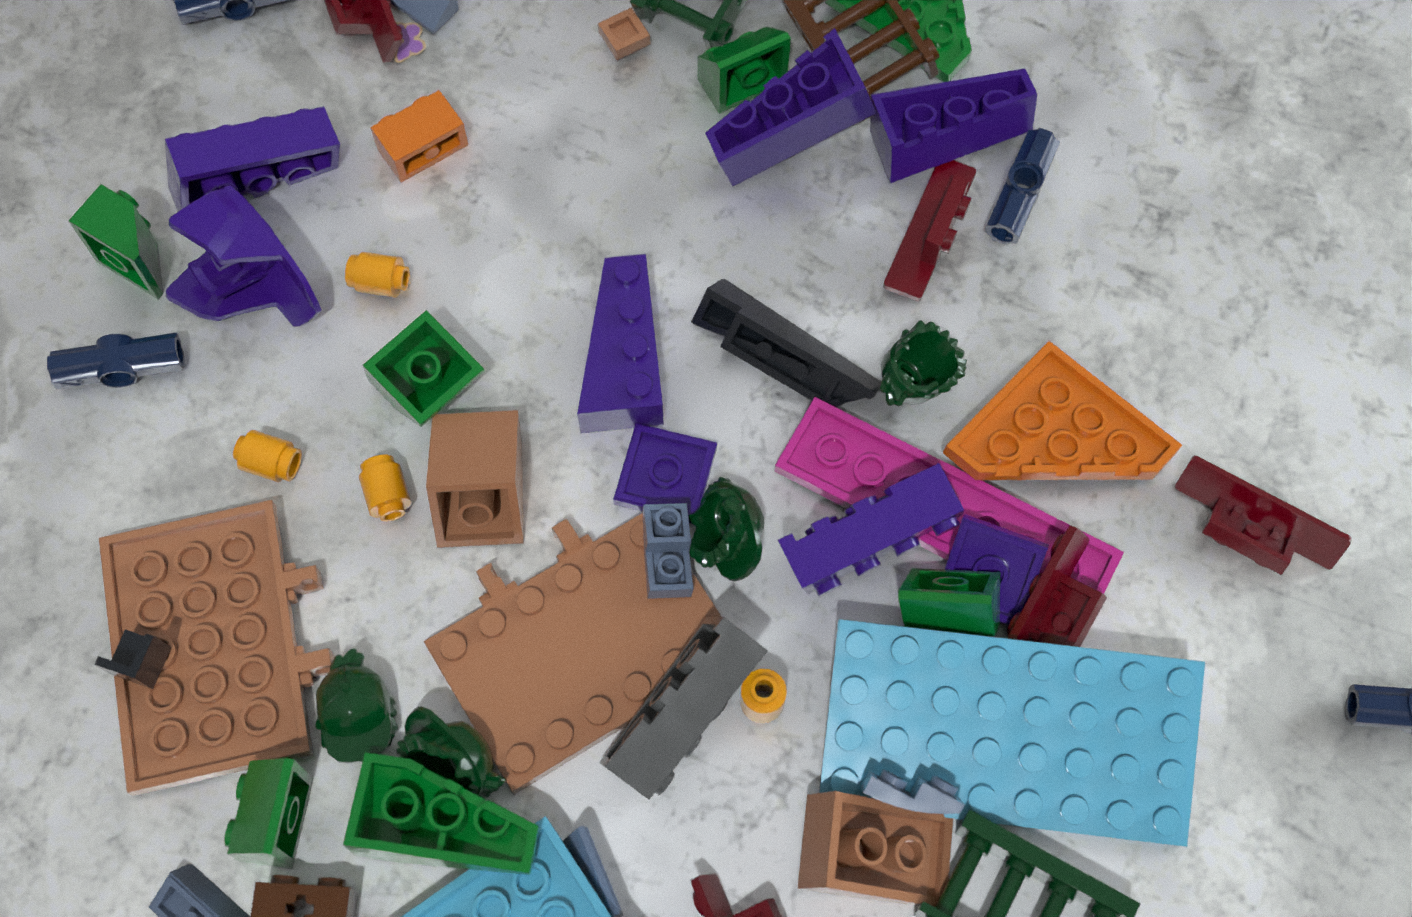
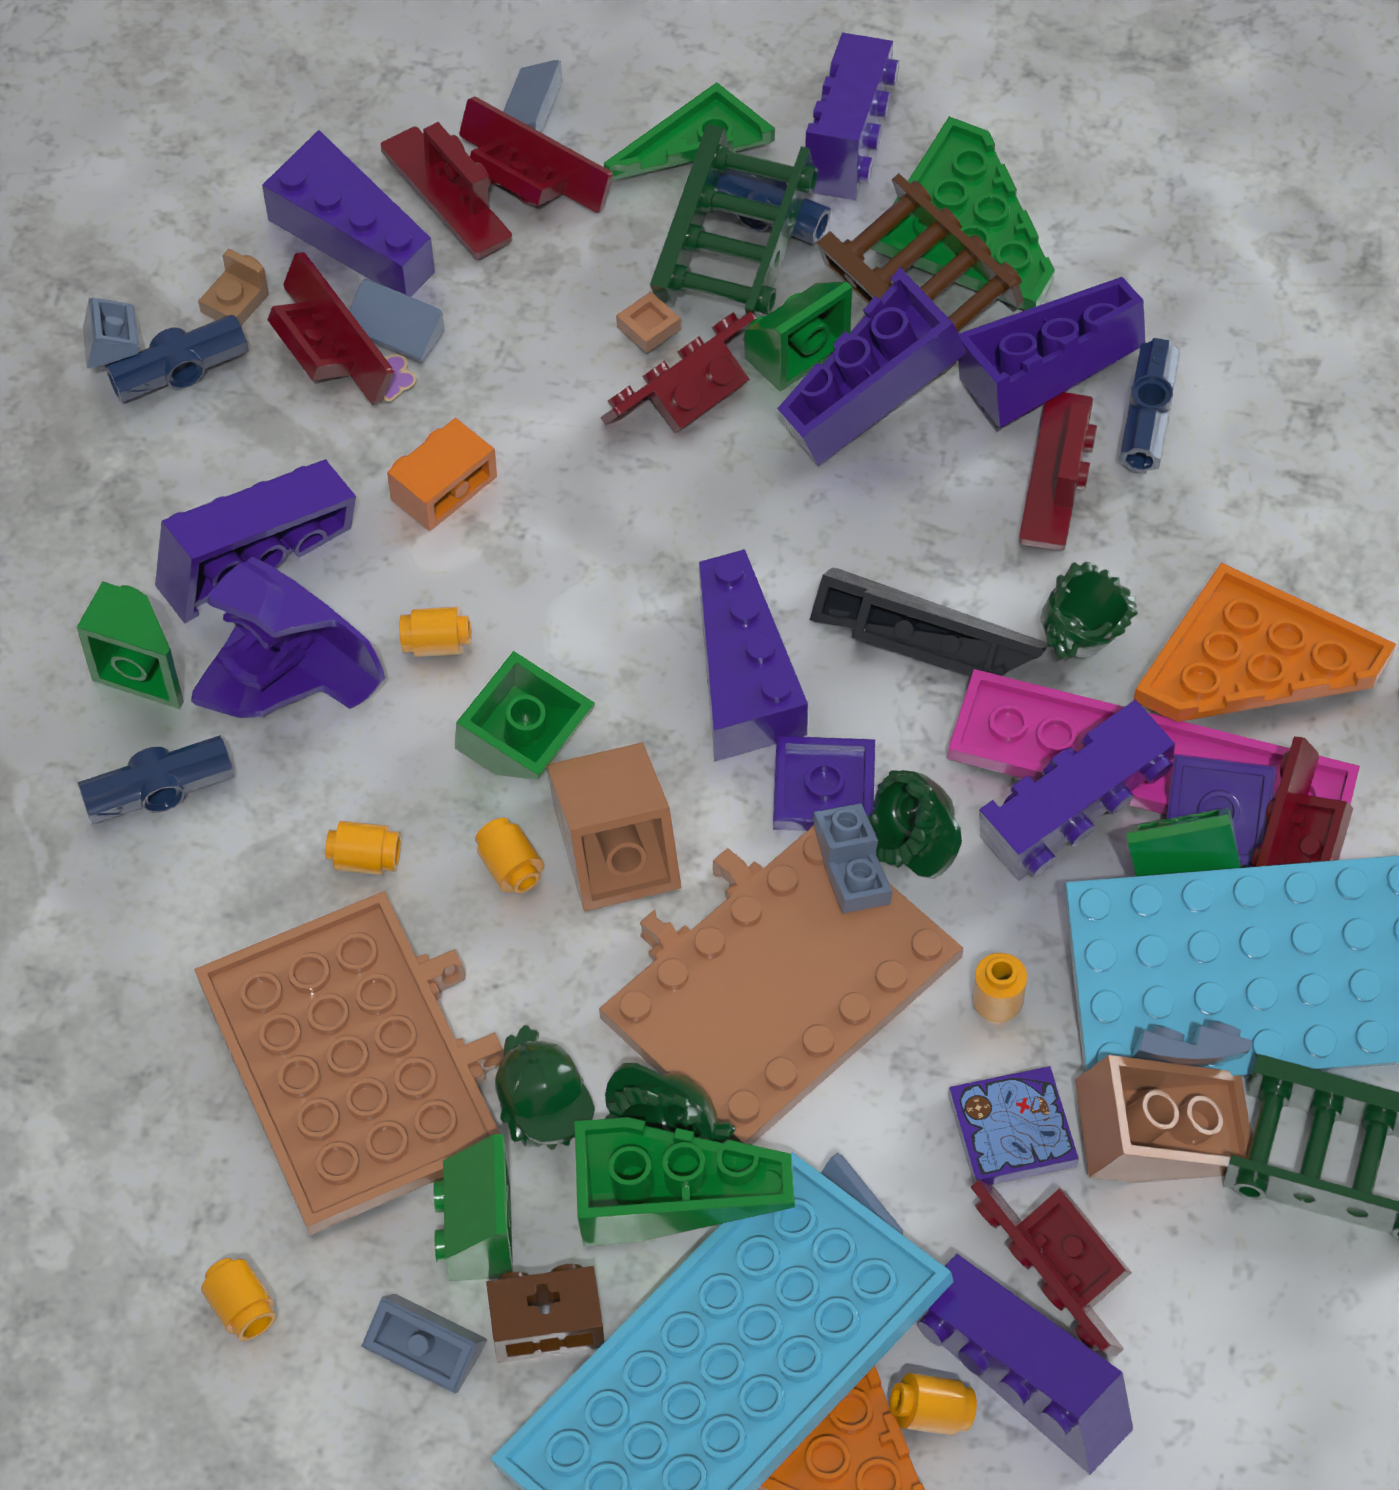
camera: 10 degrees left, 10 degrees down
black panel [94,629,172,689] -> none
dark grey wedge [599,617,768,800] -> none
none -> light orange brick [201,1258,276,1341]
none -> dark red bracket [600,312,756,433]
none -> tile [948,1066,1079,1185]

